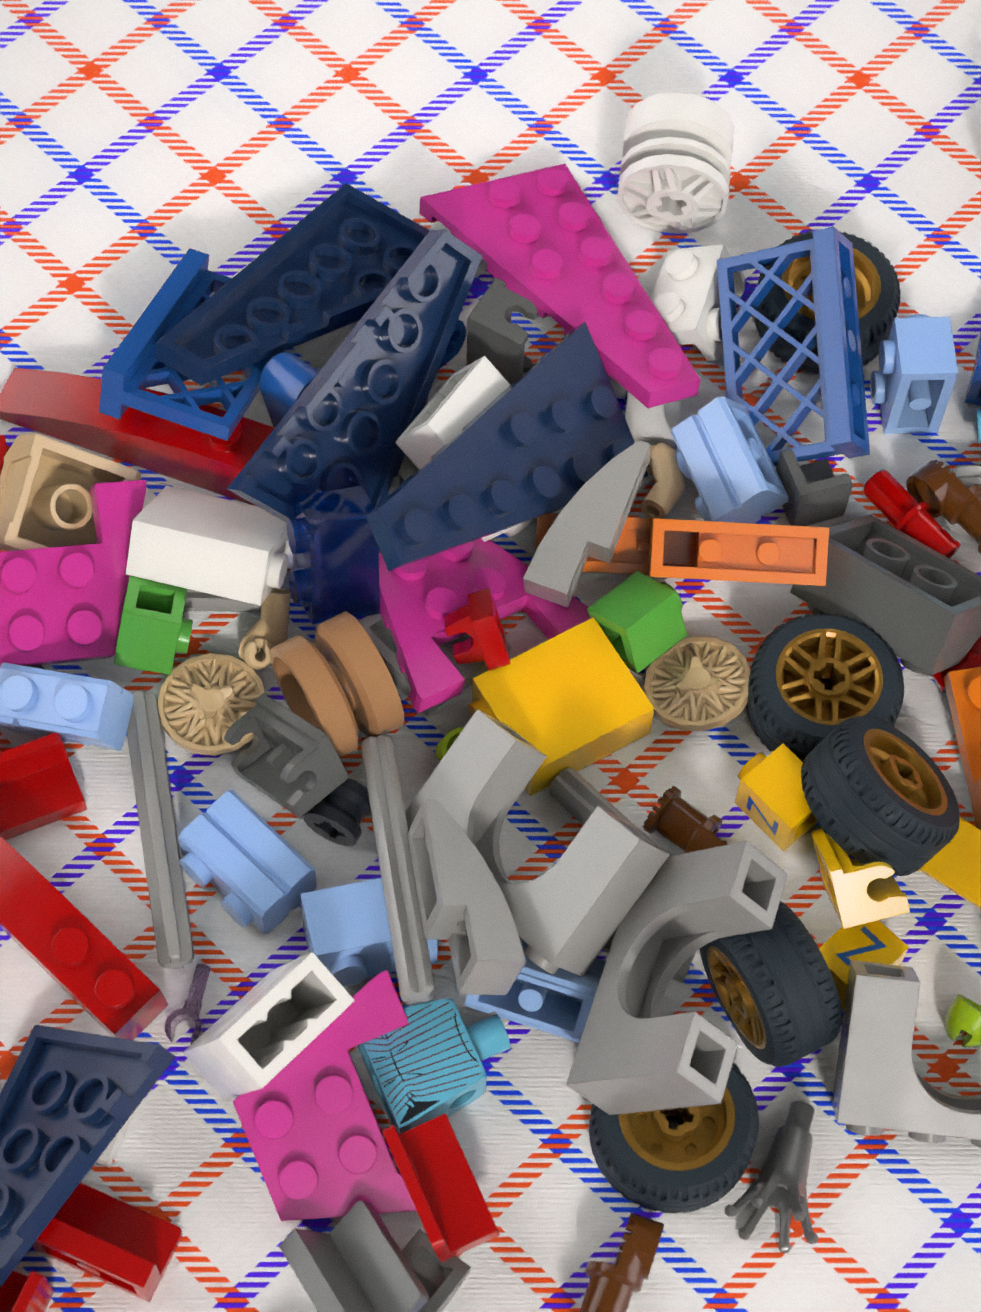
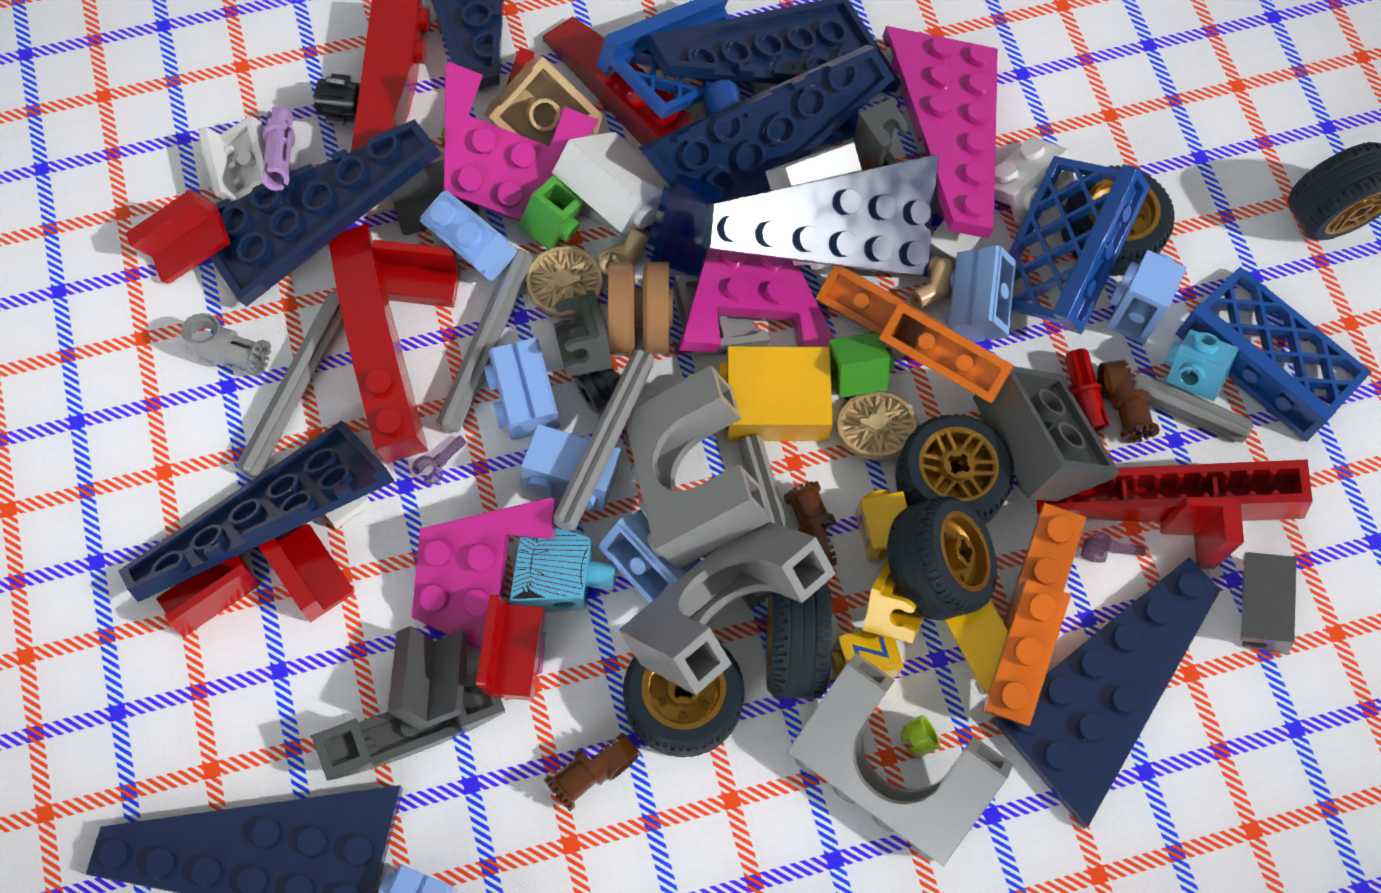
camera: 30 degrees right, 5 degrees up
white brick [182,952,355,1100] -> none
light grey slope [407,799,526,995] -> none
red tile [444,588,511,671] -> none
light grey slope [523,440,650,608] -> none
white wheel [617,92,735,234] -> none
dark grey piece [724,1101,818,1253] -> none
dark grey panel [776,449,853,526] -> none

